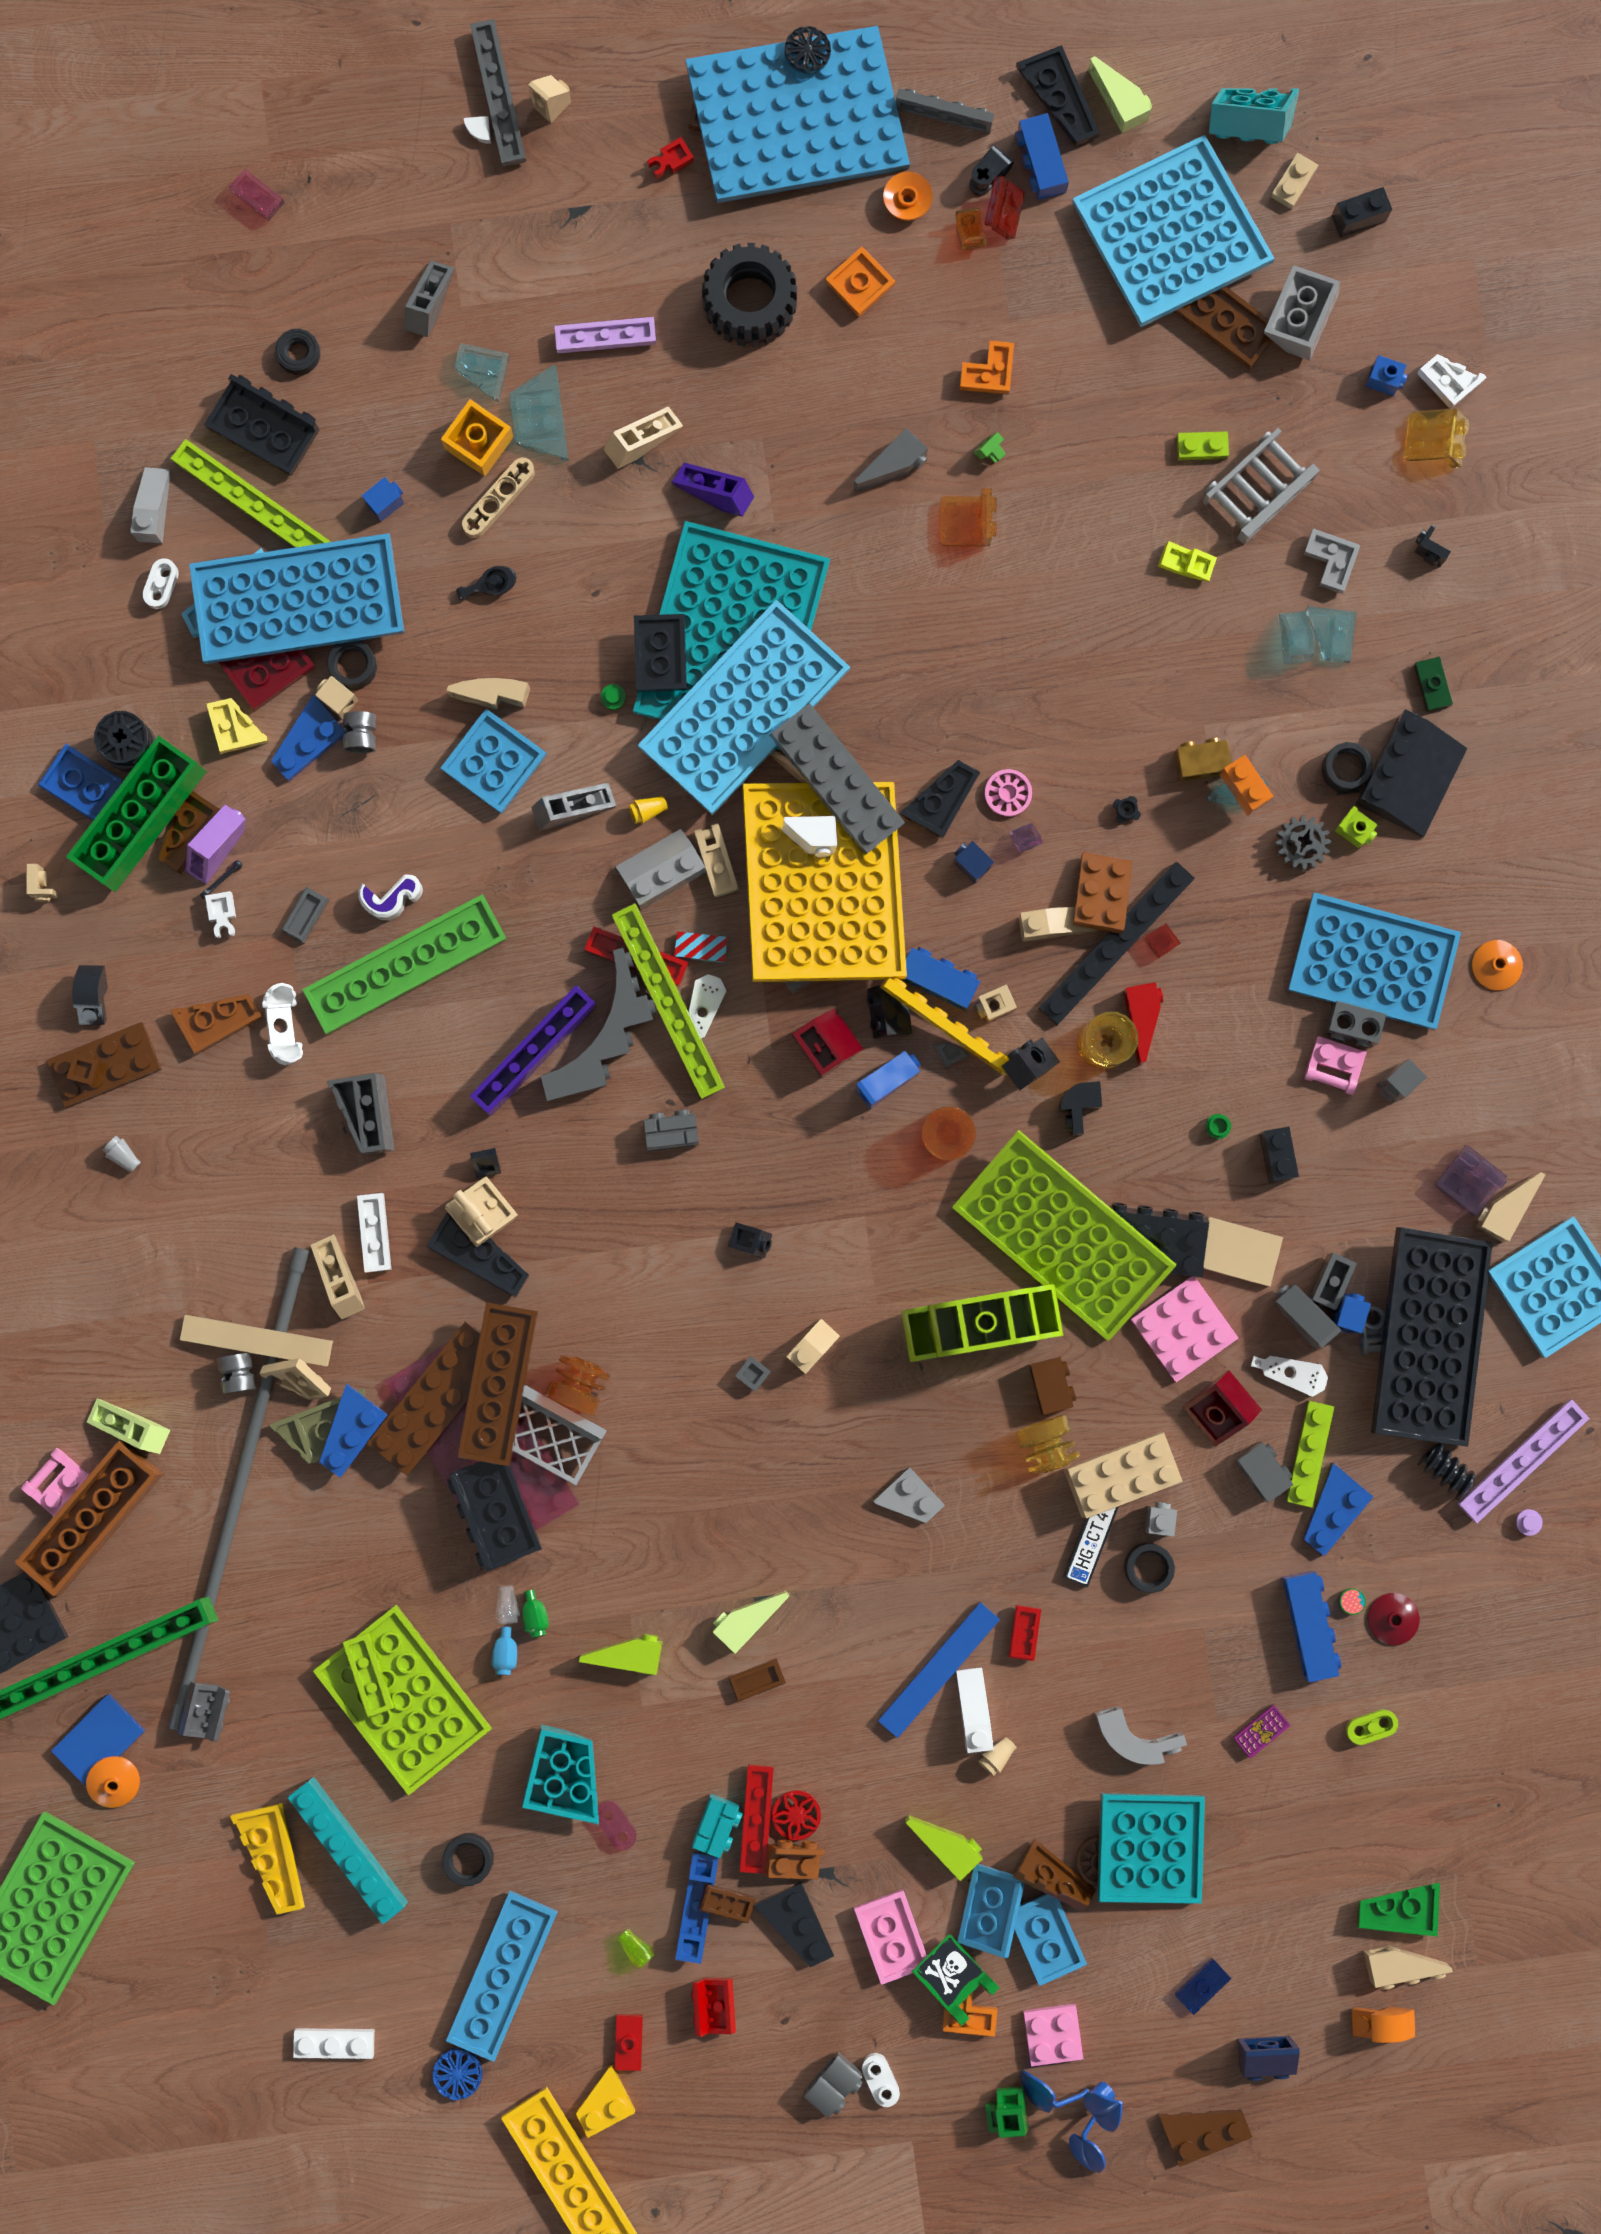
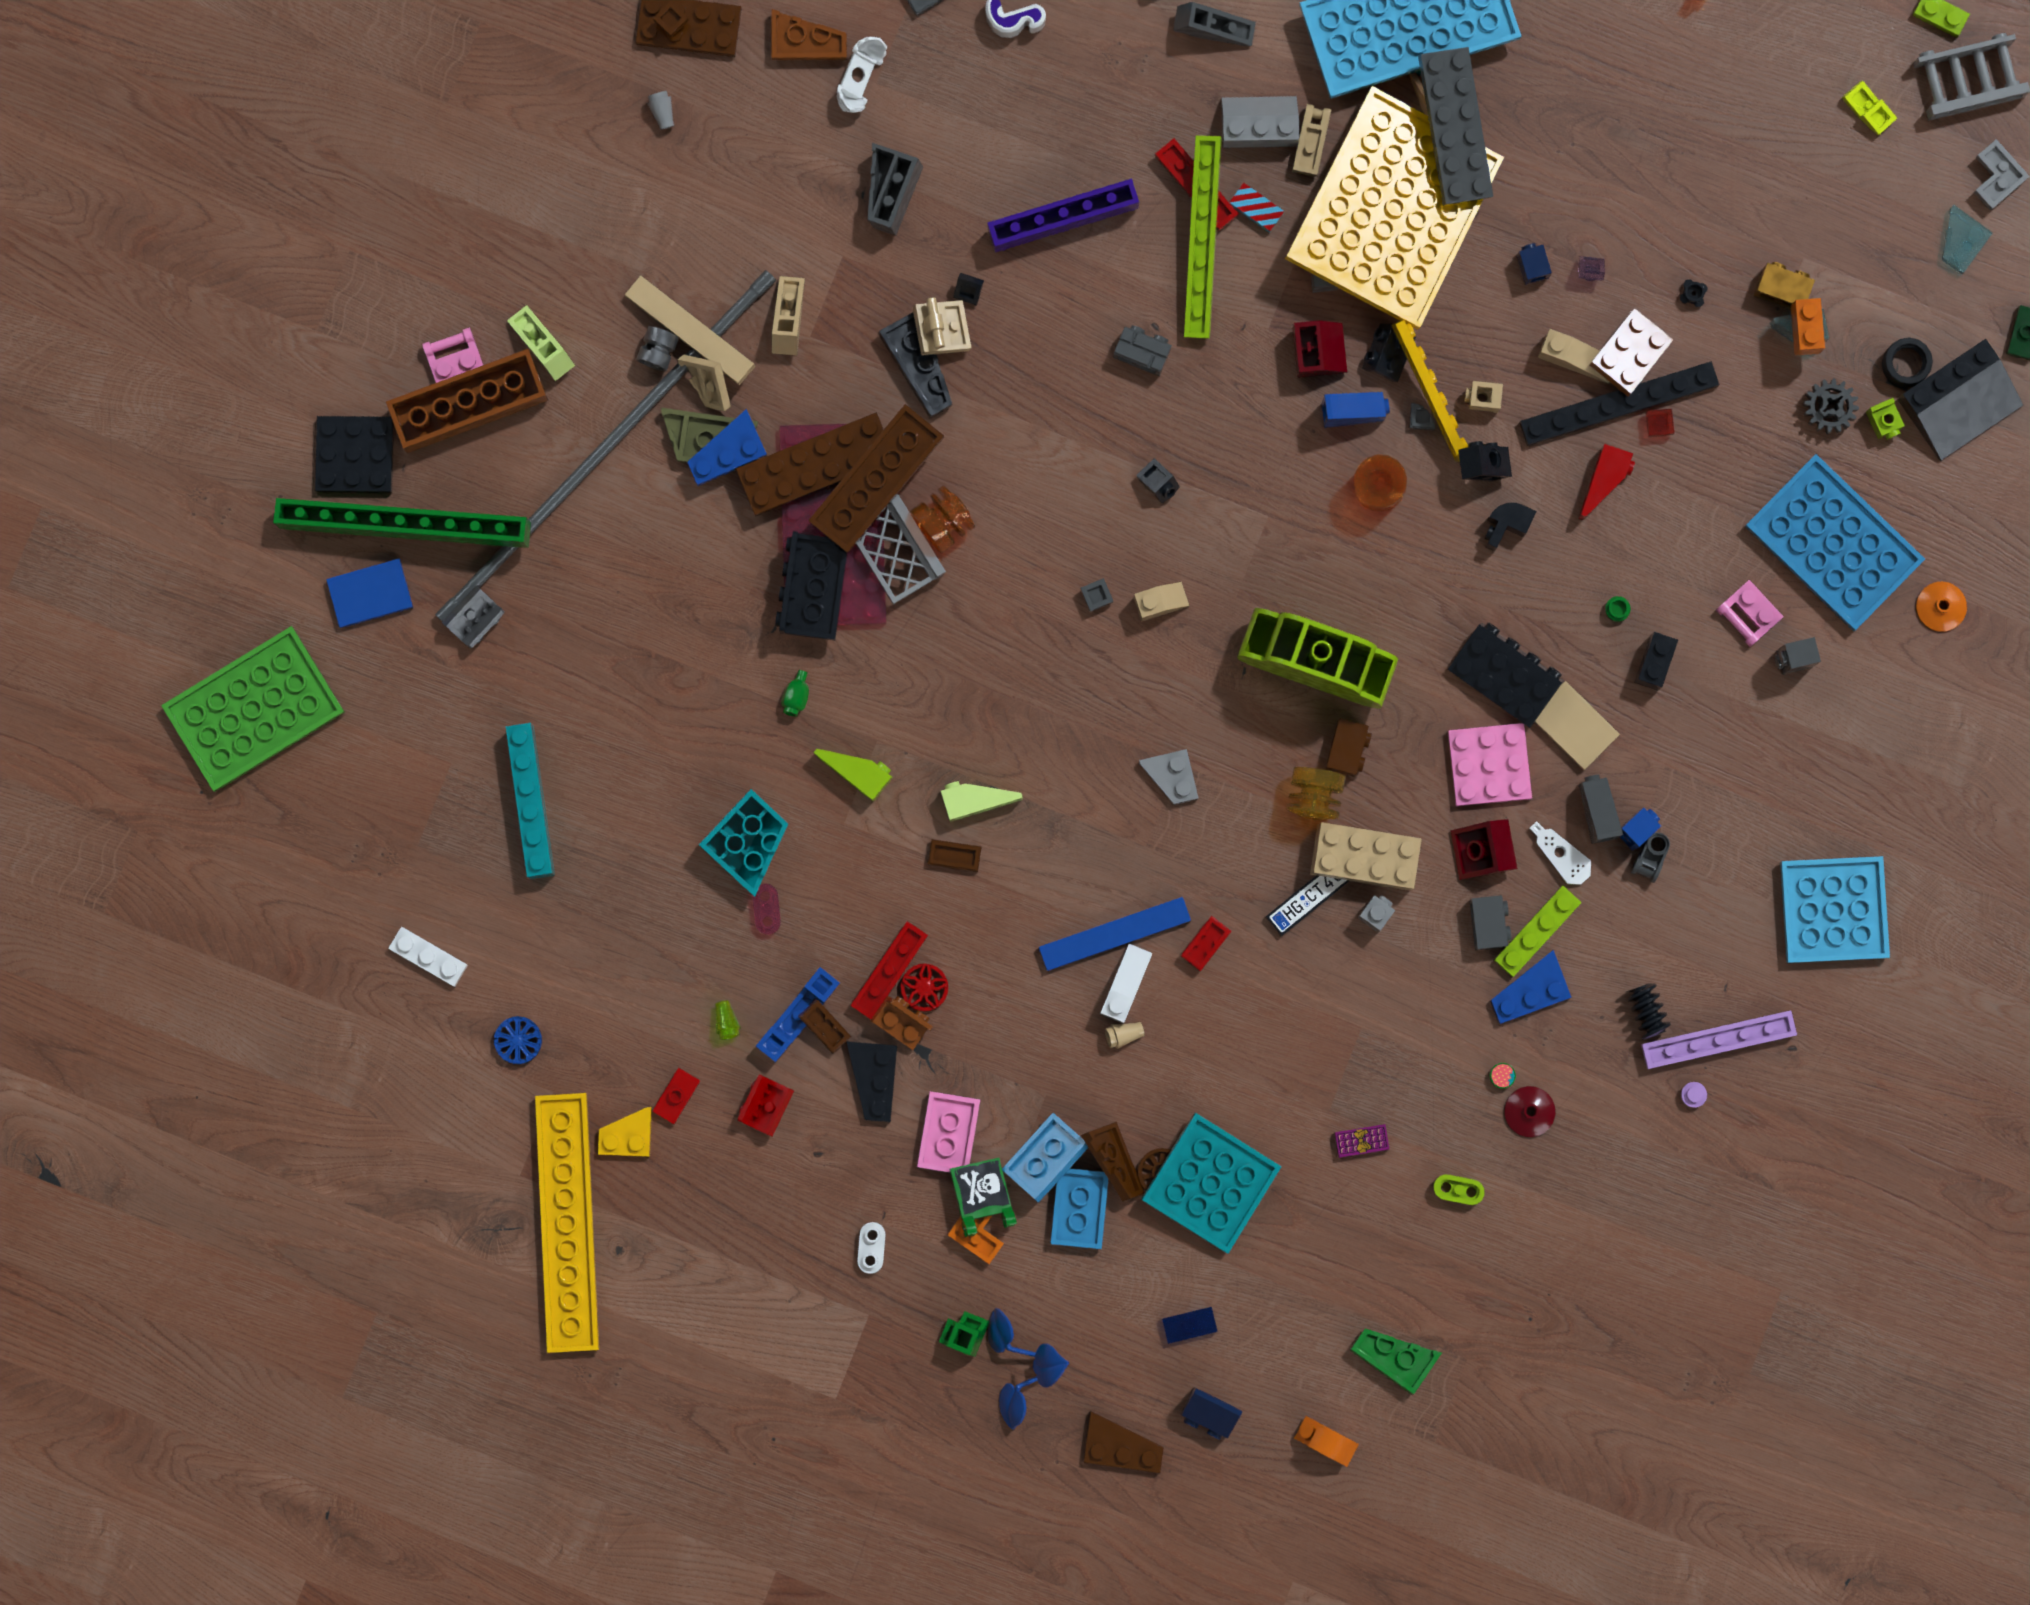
camera: 30 degrees right, 0 degrees up
orange dish [86,1756,140,1808] -> none
yellow wing [230,1803,305,1914] -> none
bright green plate [302,894,507,1035] -> none
lime plate [313,1605,492,1796] -> none
lime plate [343,1633,394,1717] -> none
white plate [357,1193,392,1273] -> none
black tyre [442,1833,494,1886] -> none
dark azure plate [446,1890,558,2062] -> none
dark azure plant [491,1627,517,1675] -> none
clear cone [494,1586,520,1624] -> none
dark grey arch [541,948,657,1101] -> none
yellow cone [628,795,668,824] -> none
white piece [689,974,727,1038] -> none
teal brick [691,1794,742,1858] -> none
white slope [782,816,837,857] -> none
dark grey brick [804,2051,863,2118] -> none
black wing [899,760,980,839] -> none
blue brick [900,947,980,1012] -> none
lime slope [905,1815,983,1881] -> none
lime plate [952,1130,1176,1341] -> none
bright pink wheel [985,769,1032,817] -> none
bright pink plate [1023,2003,1083,2066] -> none
clear yellow wheel [1077,1012,1138,1069] -> none
light grey arch [1094,1706,1187,1765] -> none
black tyre [1124,1543,1175,1593] -> none
clear light blue slope [1279,611,1315,663] -> none
blue brick [1282,1571,1342,1682] -> none
dark grey brick [1309,1253,1357,1311] -> none
dark grey brick [1325,1001,1386,1049] -> none
tan slope [1363,1945,1453,1990] -> none
black plate [1371,1227,1493,1447] -> none
clear purple plate [1434,1145,1507,1217] -> none
tan slope [1476,1172,1546,1243] -> none

